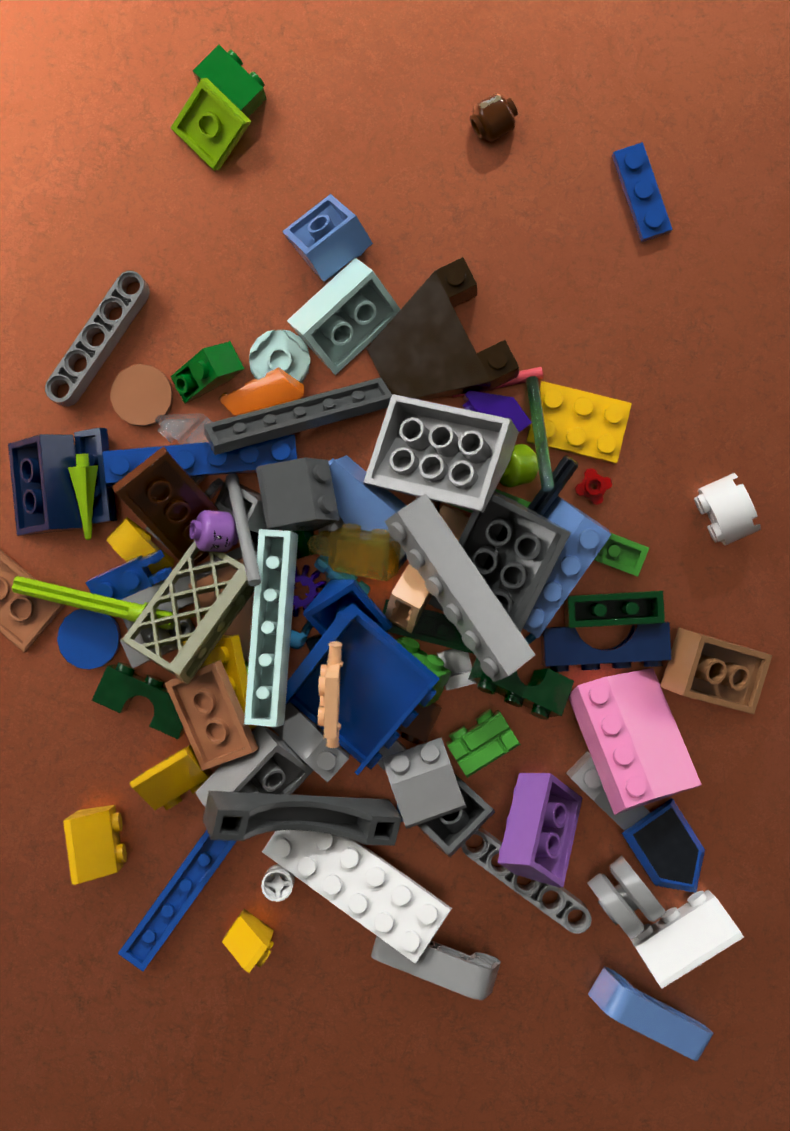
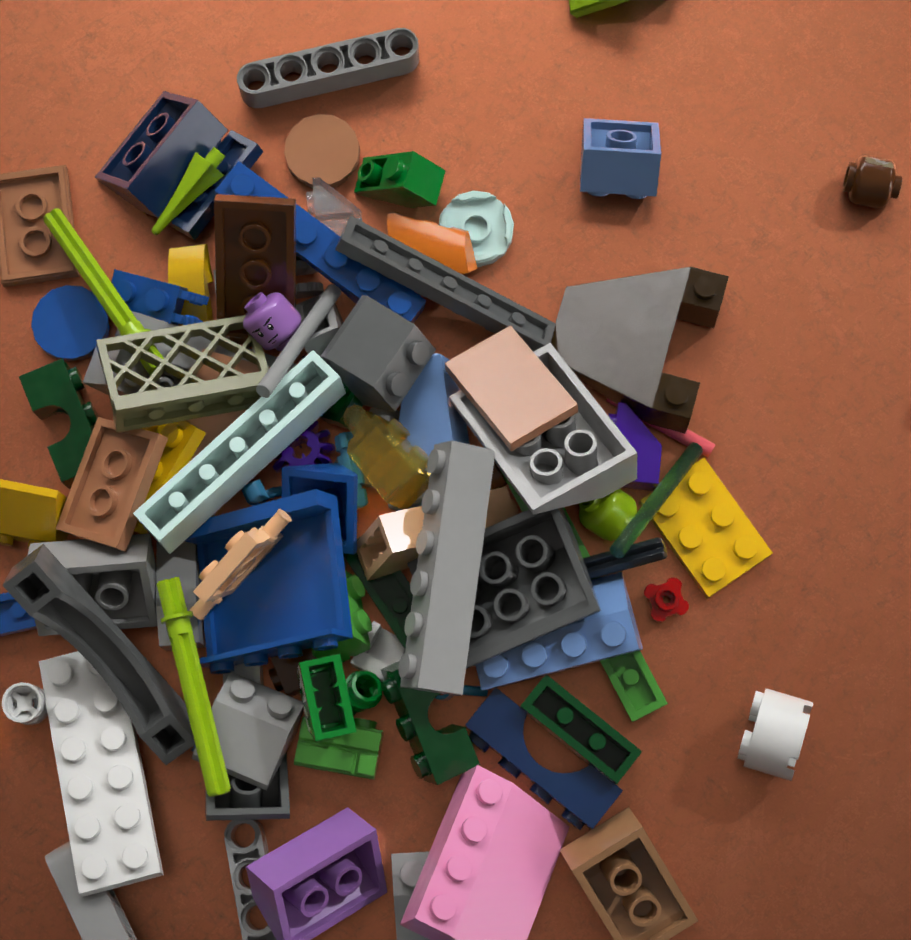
camera: 45 degrees right, 10 degrees down
light aqua slope [287,258,401,375] -> none
none -> lime axle [156,577,231,797]
none -> green torso [297,654,356,741]
none -> green cone [346,671,382,716]
none -> tile [445,325,578,451]

